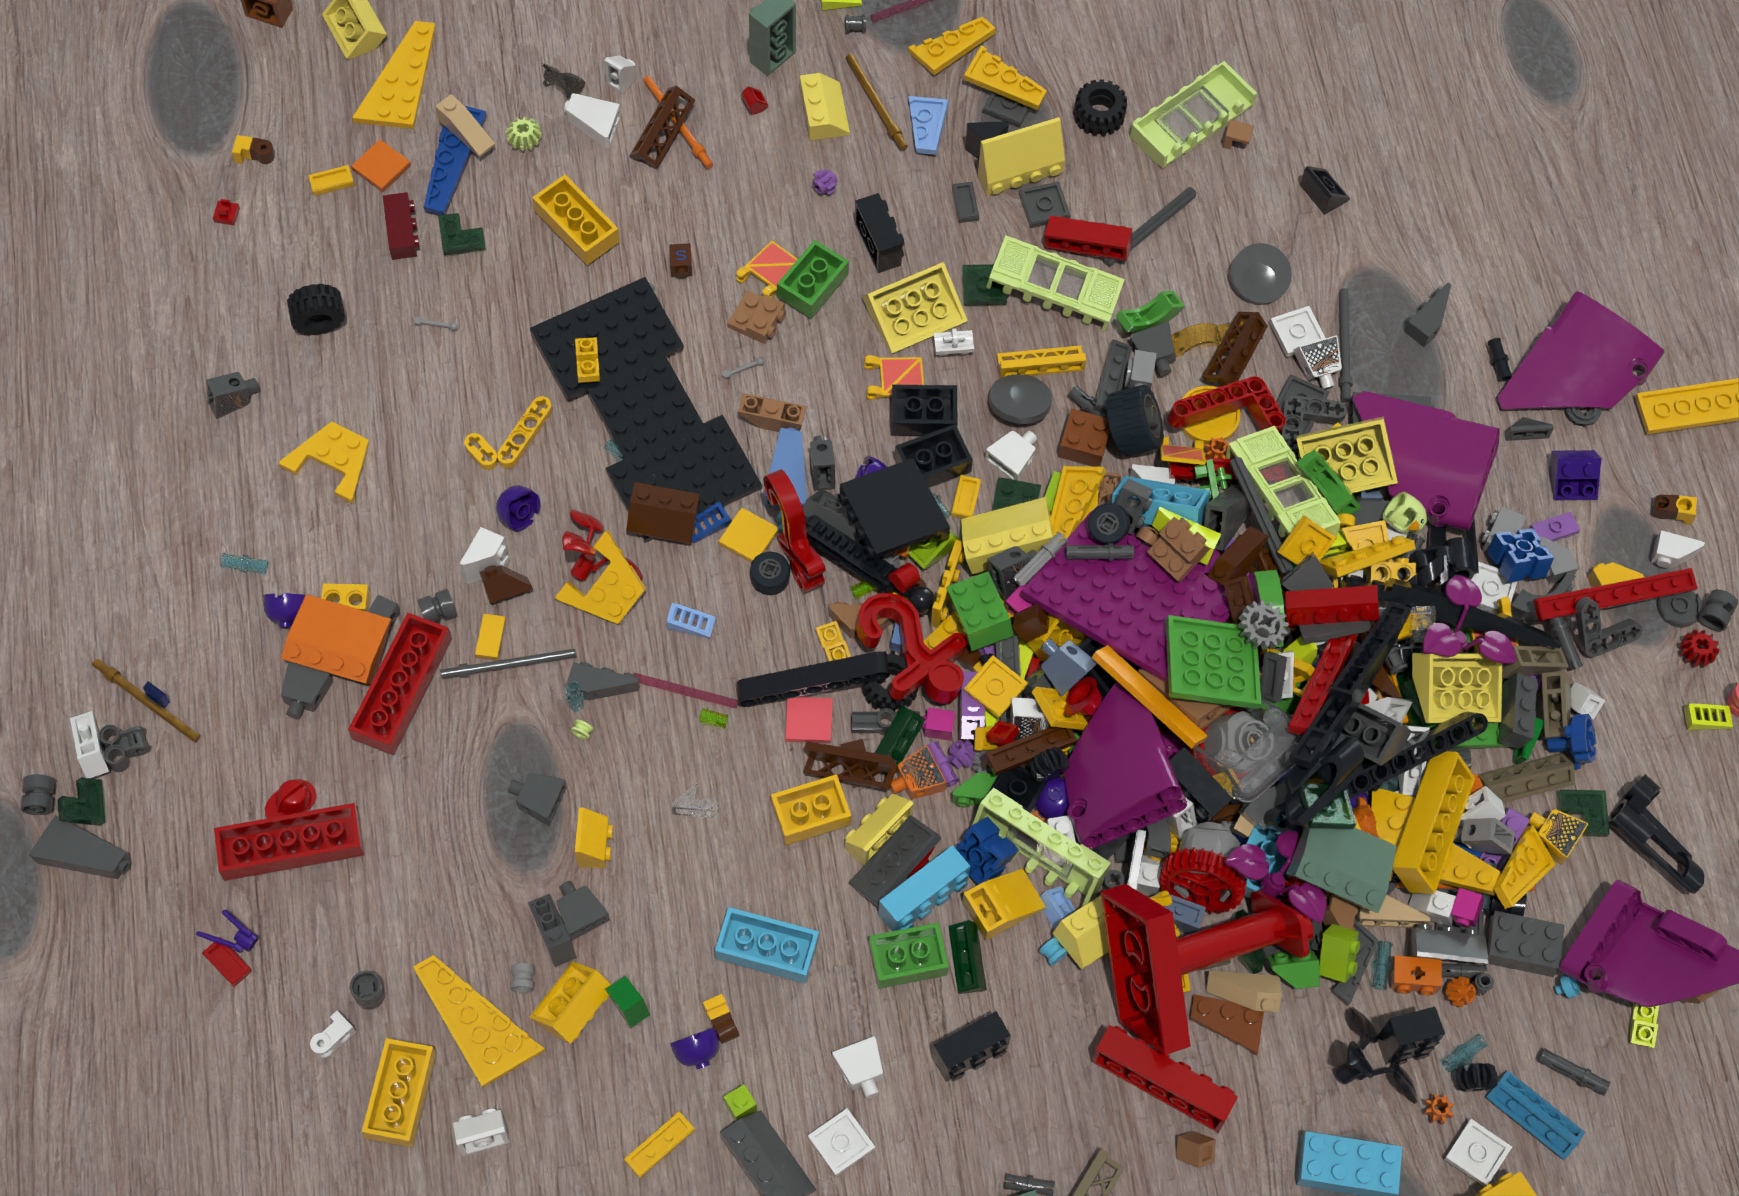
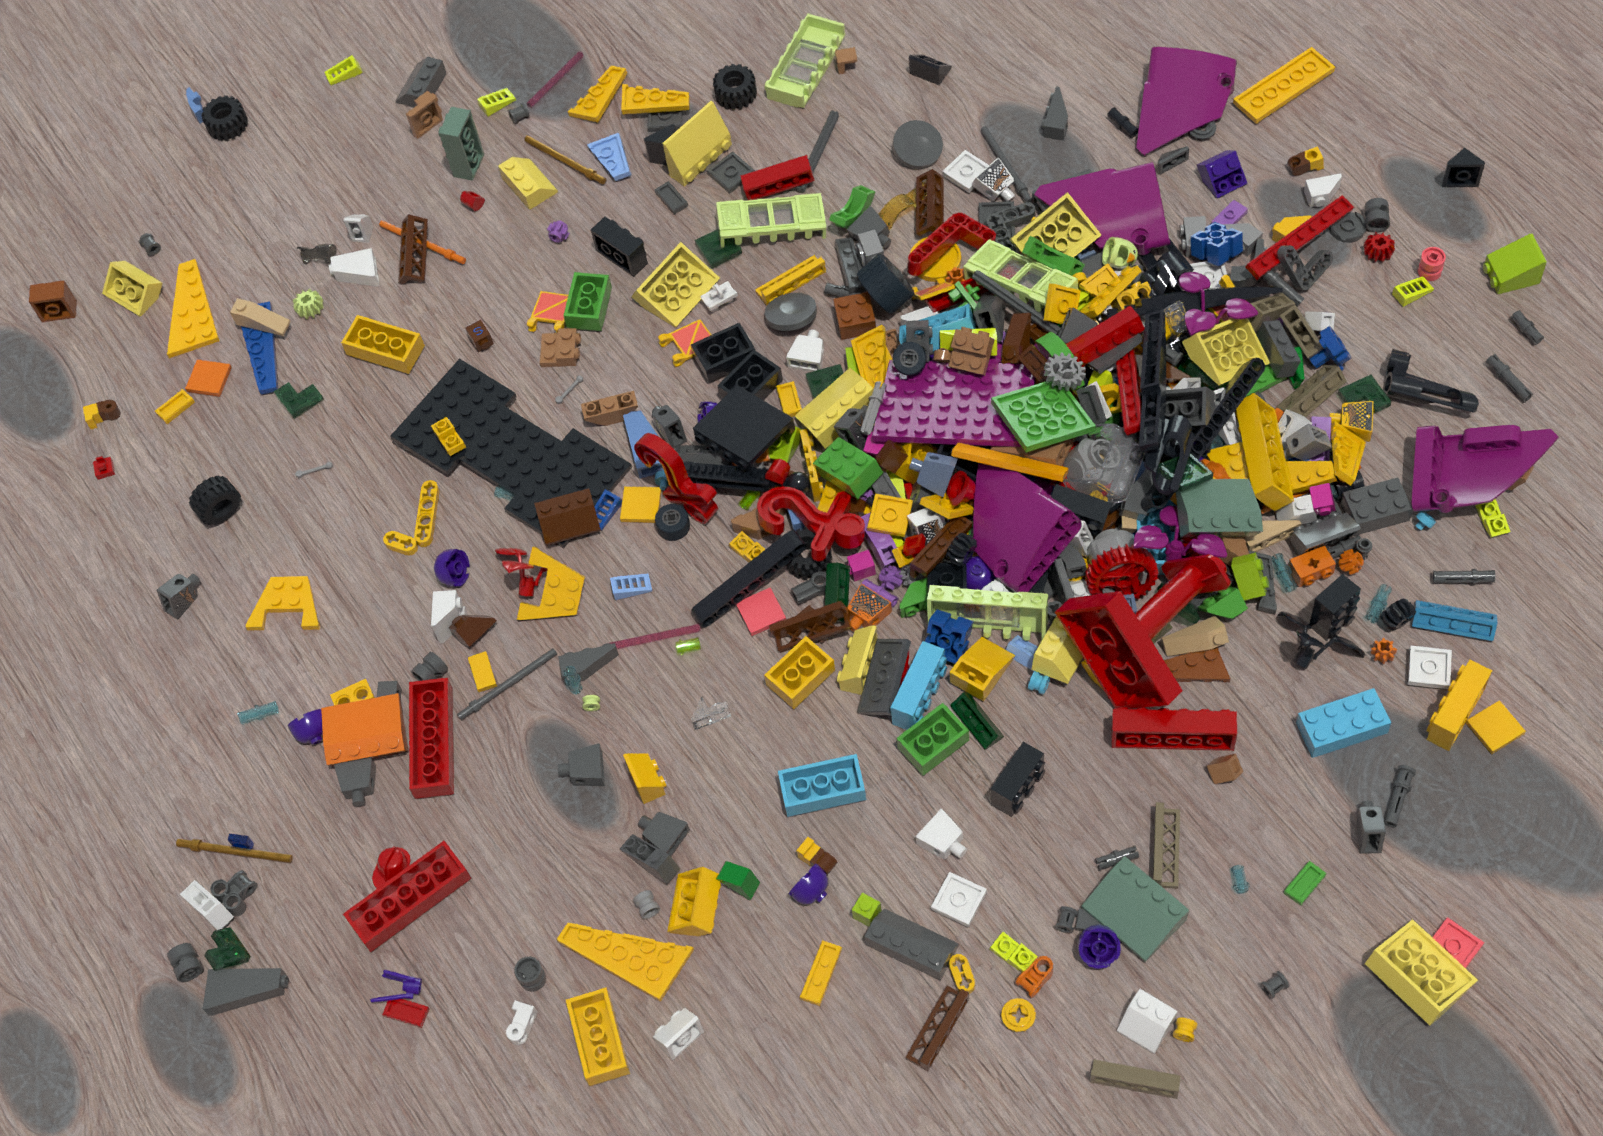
camera: 15 degrees left, 5 degrees down
dark red brick [383,192,420,260] -> none
dark grey pin [1065,543,1134,561] -> none

